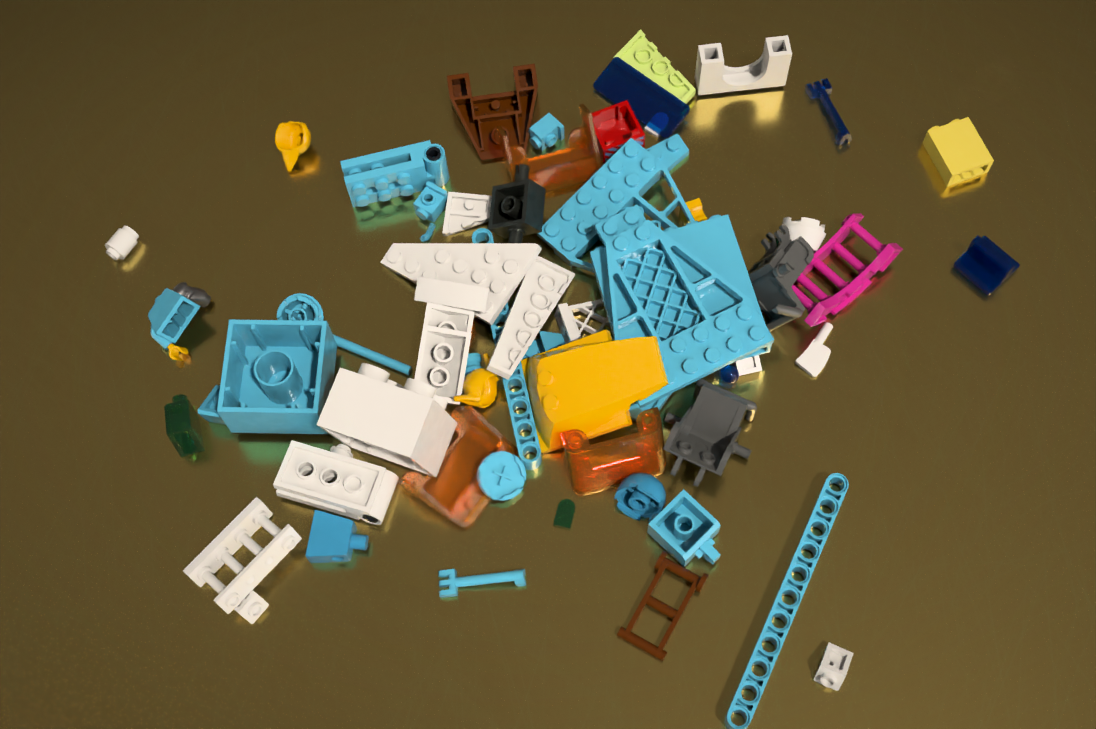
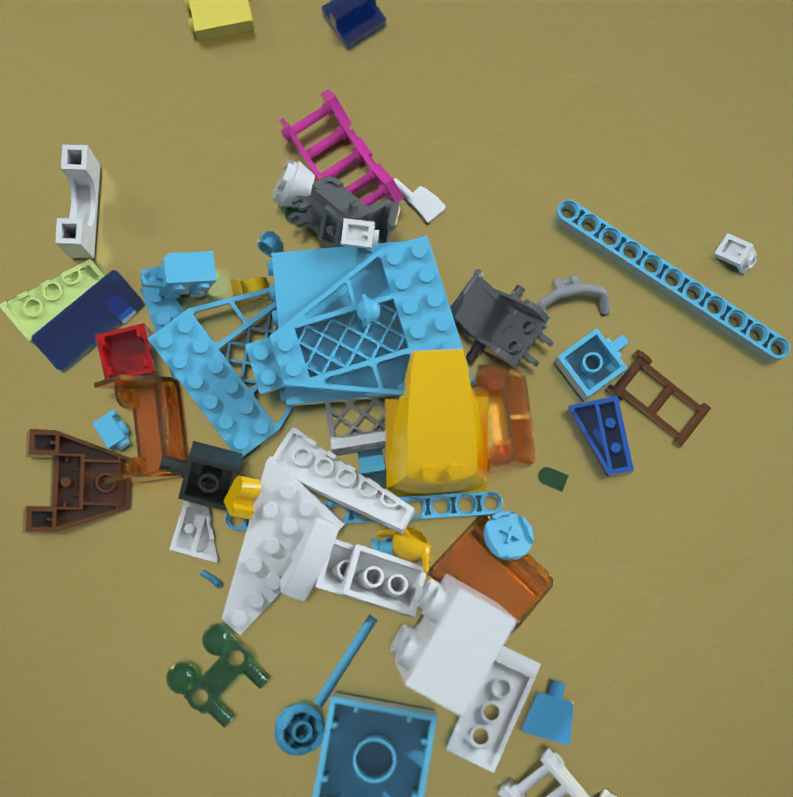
camera: 85 degrees left, 15 degrees up
yellow piece [275,121,311,172] -> none
medium azure hinge [340,140,449,207] -> none
medium azure brick [413,181,448,223] -> none
medium azure hinge [438,569,526,598] -> none
dark azure cylinder [614,473,666,521] -> none
clear blue hinge [805,78,852,146] -> none
none -> medium azure hinge [140,251,217,299]
none -> clear green piece [166,623,270,728]
none -> yellow leg [224,476,261,519]
none -> medium azure piece [257,231,284,257]
none -> white bracket [341,218,379,252]
none -> medium azure piece [357,294,380,328]
none -> light grey piece [537,274,610,327]
none -> blue wedge [568,395,634,477]

